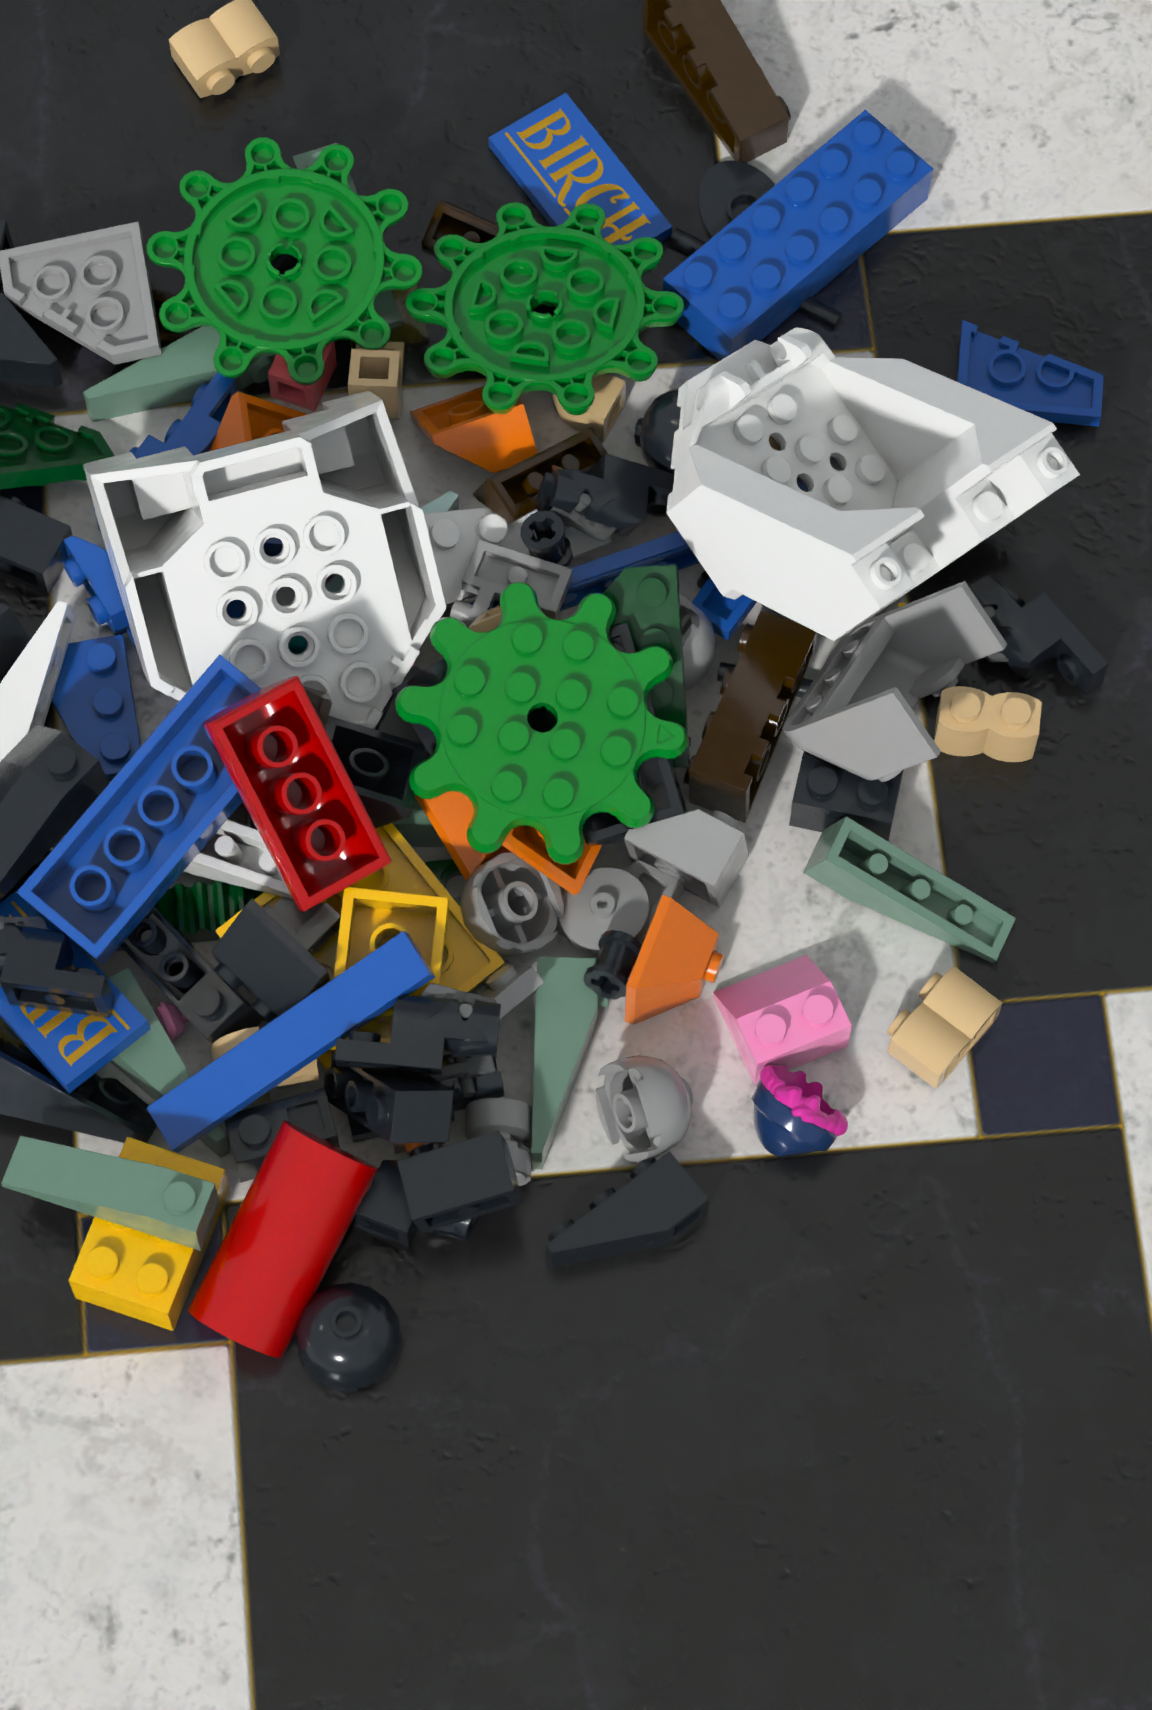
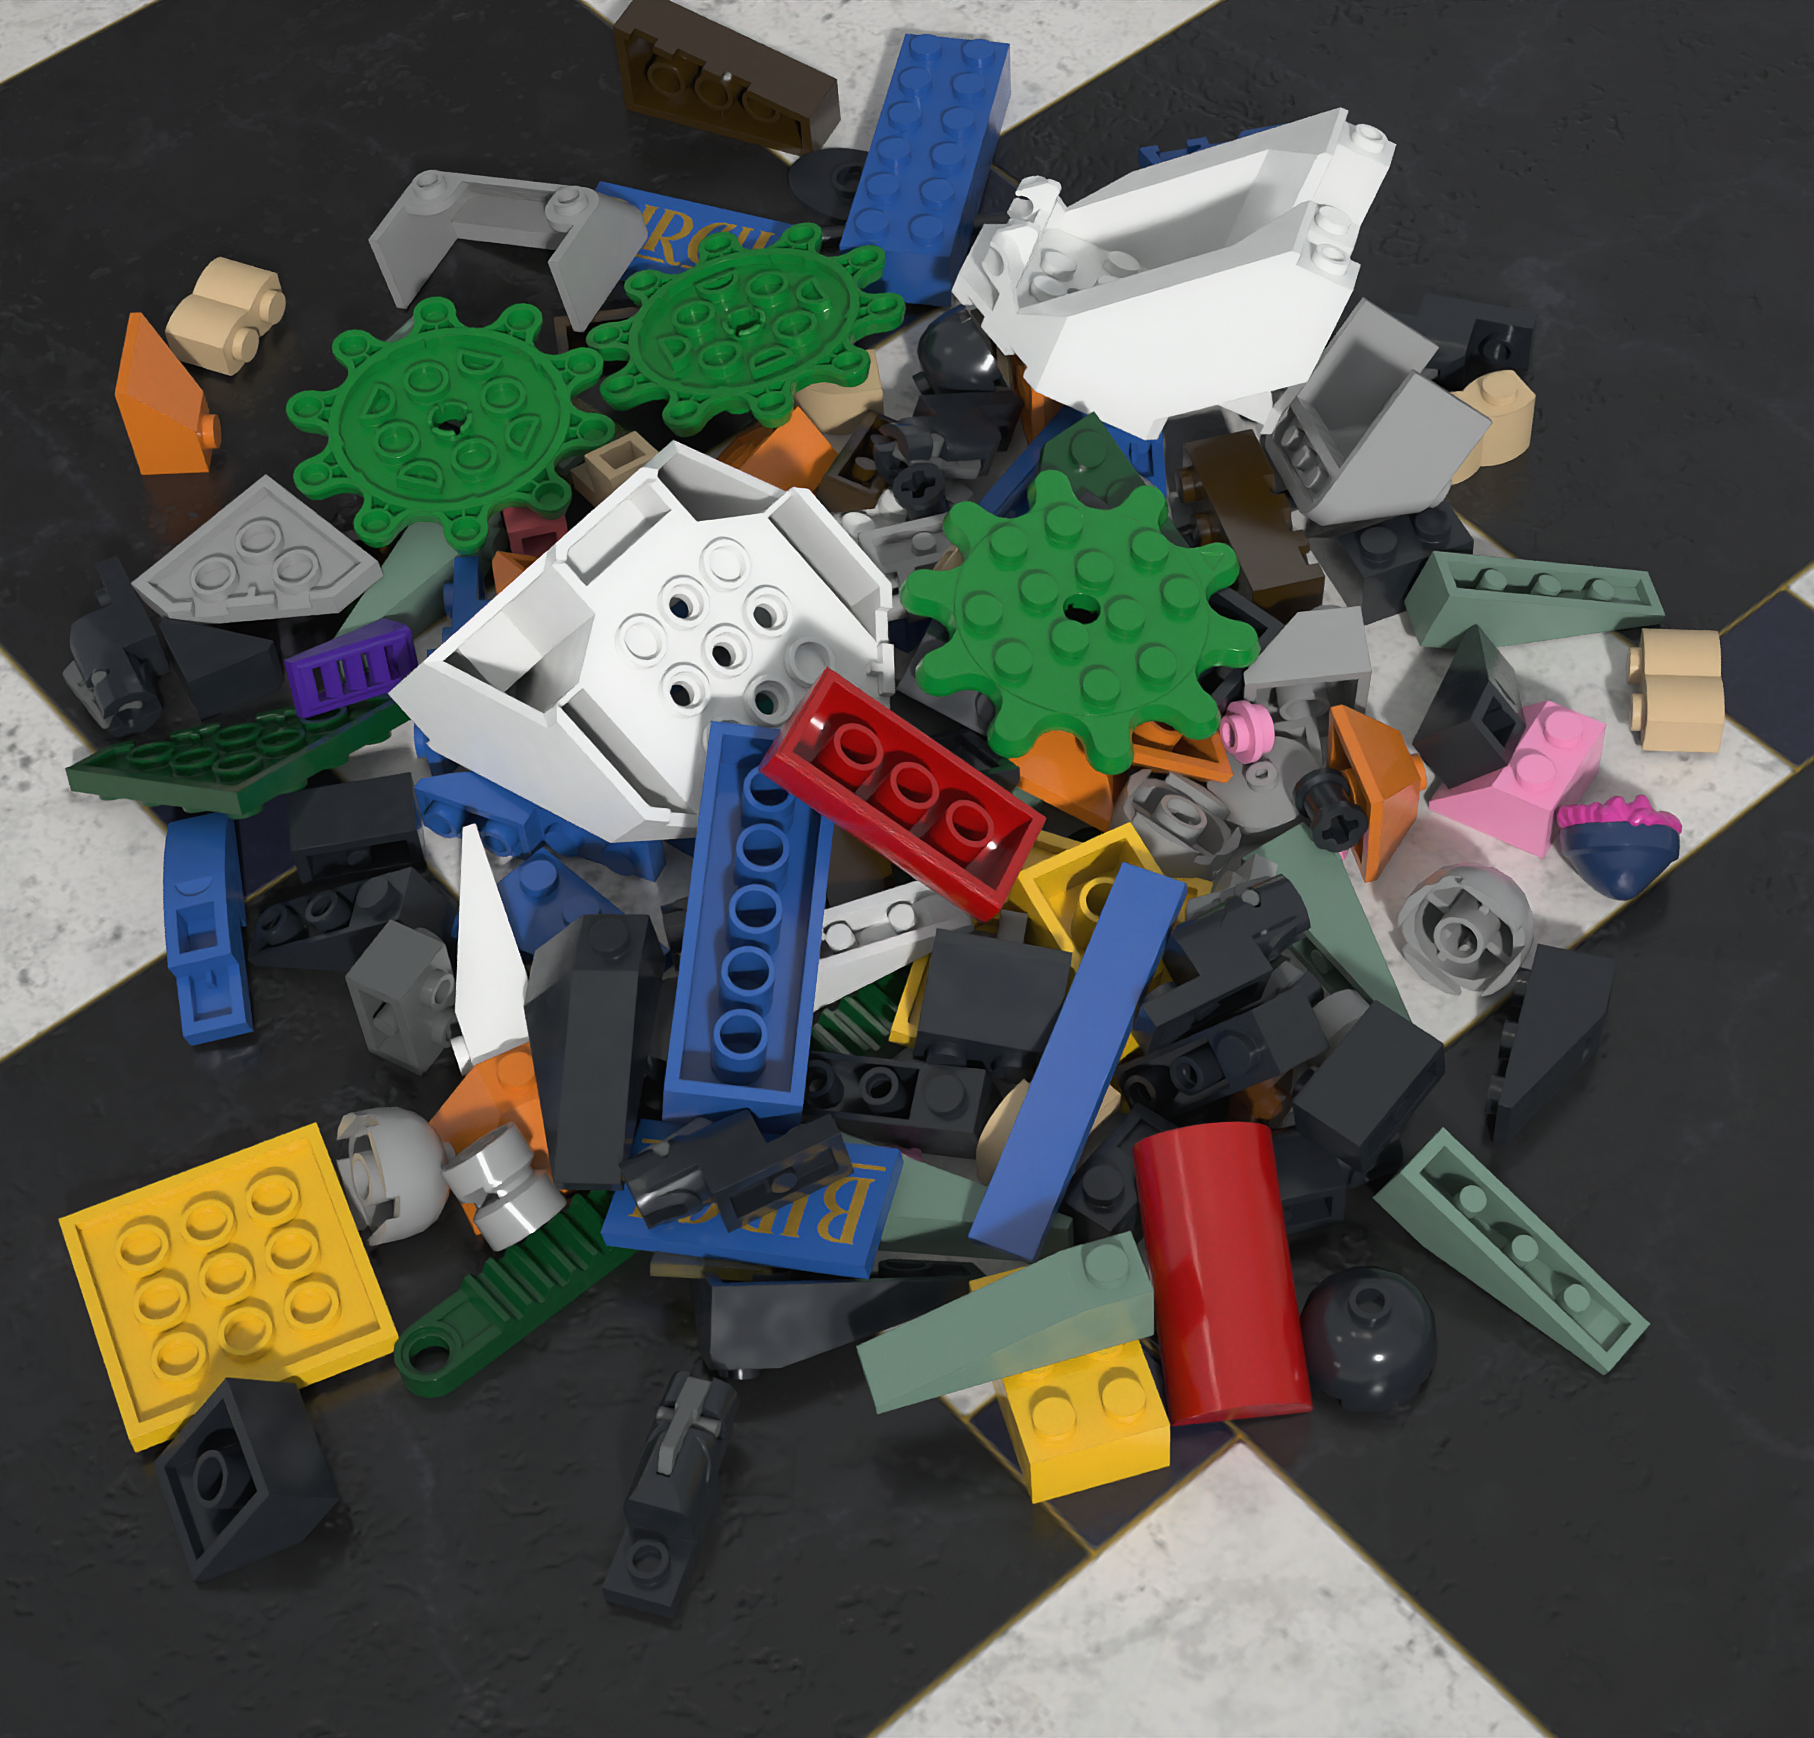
camera: 30 degrees left, 15 degrees down
none -> orange slope [115,312,221,475]
none -> dark purple slope [284,618,419,719]
none -> light grey windscreen [368,170,648,332]
none -> bright pink plate [1219,700,1275,764]
none -> sand green slope [1373,1127,1650,1375]
none -> black slope [1412,624,1526,789]

